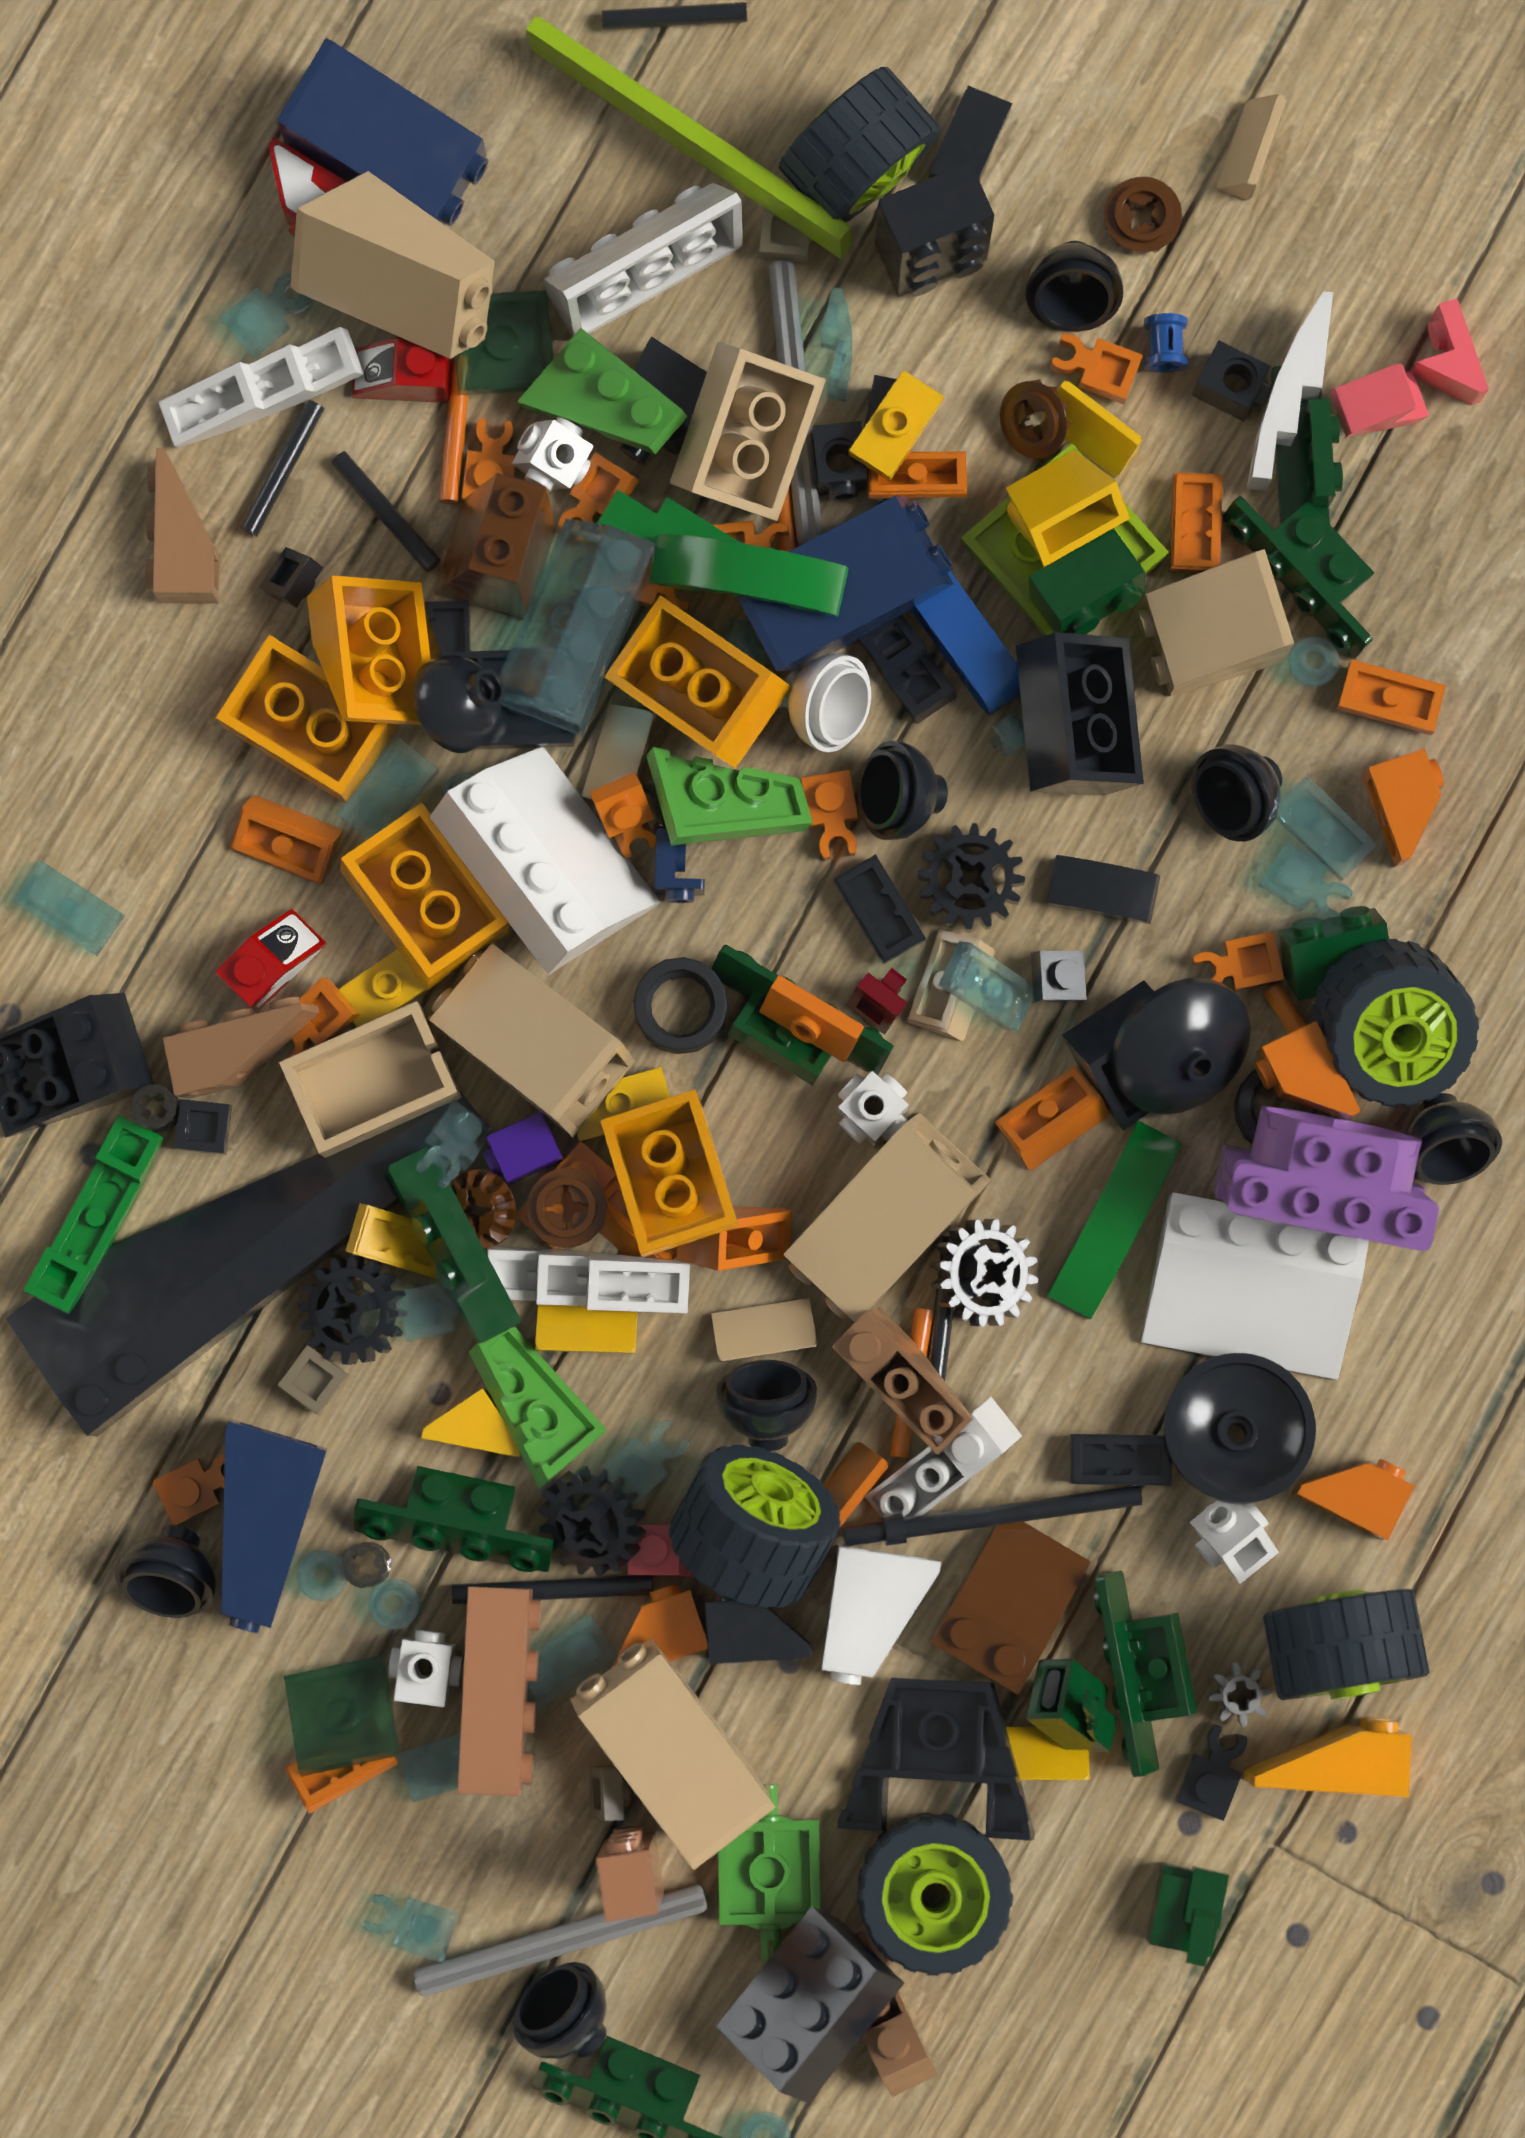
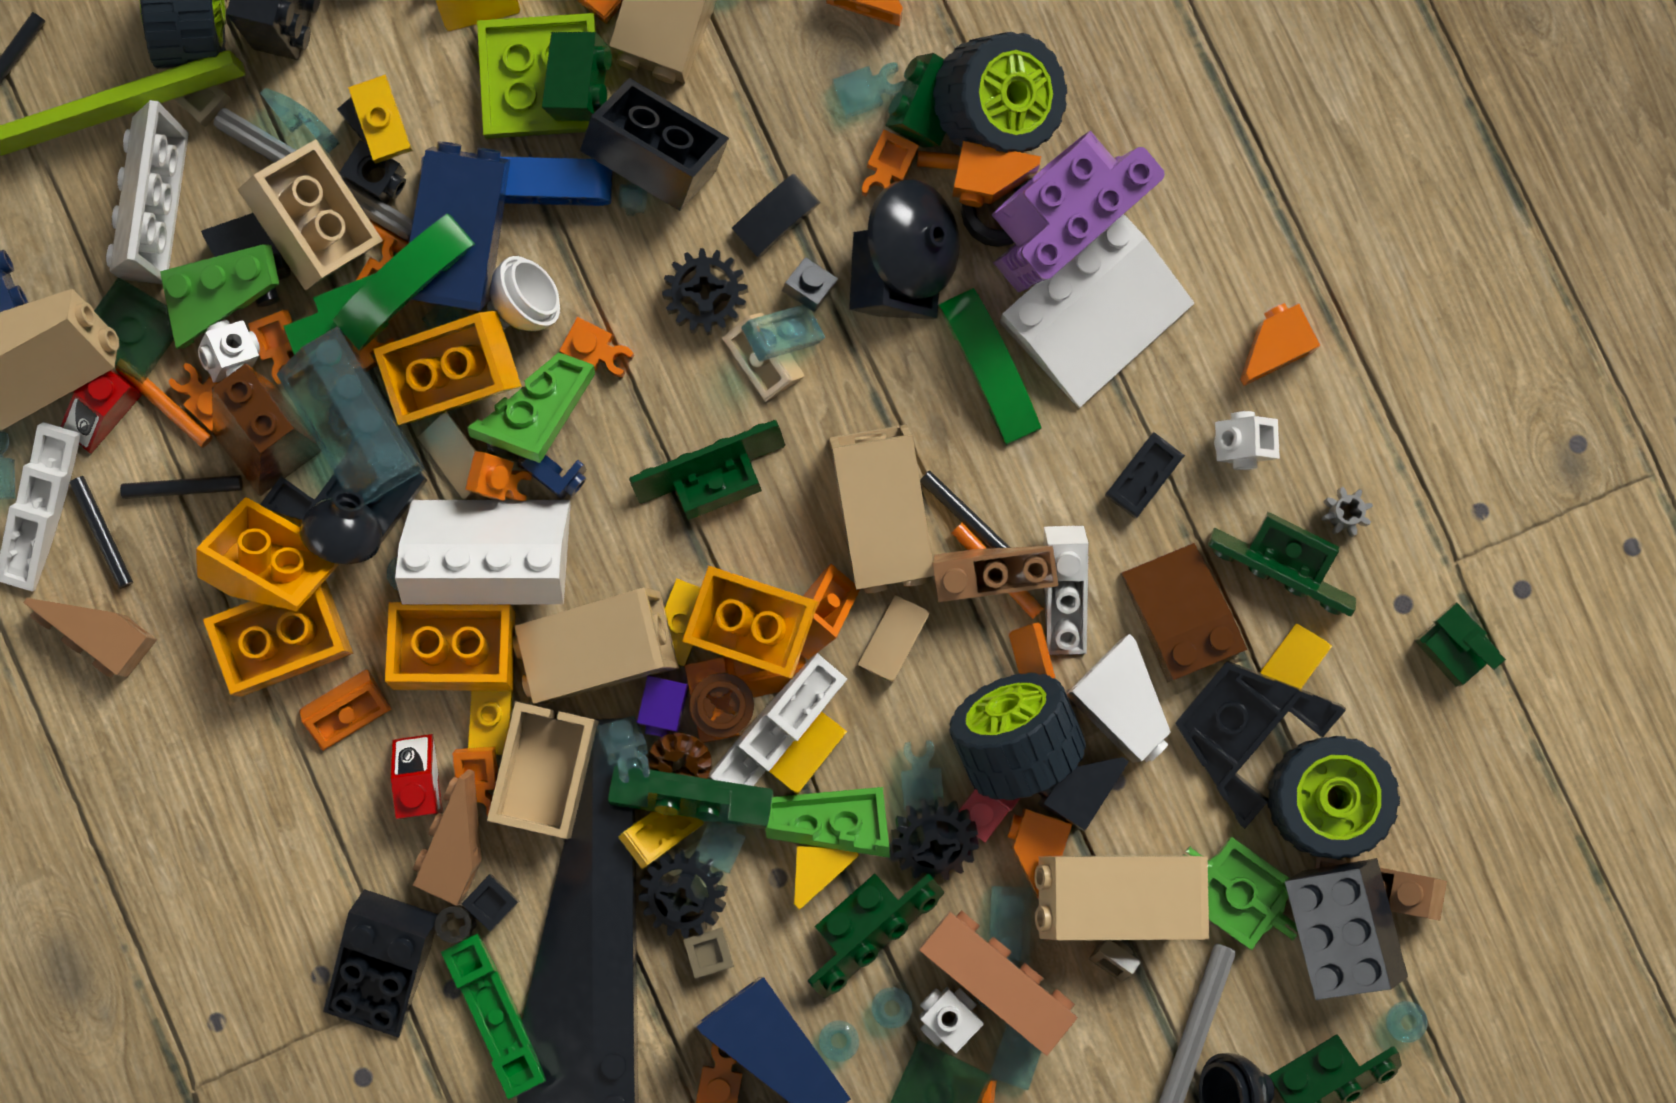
camera: 55 degrees left, 0 degrees up
clear light blue plate [13,860,125,957] -> none
black plate [259,547,324,608] -> none
clear light blue plate [337,738,439,839] -> none
clear smoke bush [342,1542,392,1588] -> none
black bar [452,1575,653,1604] -> none
nougat brick [596,1825,664,1922] -> none
black tyre [633,957,728,1054] -> none
black piece [716,1360,817,1452] -> none
orange plate [759,976,864,1063] -> none
black plate [833,854,926,965] -> none
white brick [837,1071,909,1146] -> none
black bar [843,1485,1142,1547] -> none
dark red tile [846,968,908,1035] -> none
black piece [857,741,948,840] -> none
black slope [859,614,957,725] -> none
orange slope [867,451,967,499] -> none
gear [930,1219,1038,1327] -> none
orange slope [995,1065,1109,1170] -> none
reddish brown gear [1000,379,1073,459] -> none
yellow torso [1006,450,1130,567] -> none
dark green piece [1027,1659,1117,1752] -> none
black dish [1164,1353,1316,1504] -> none
black plate [1175,1724,1247,1821] -> none
black piece [1191,744,1282,842] -> none
light orange slope [1243,1717,1412,1797] -> none
black wheel [1263,1589,1430,1700] -> none
clear light blue plate [1276,776,1378,881] -> none
black piece [1405,1093,1502,1185] -> none

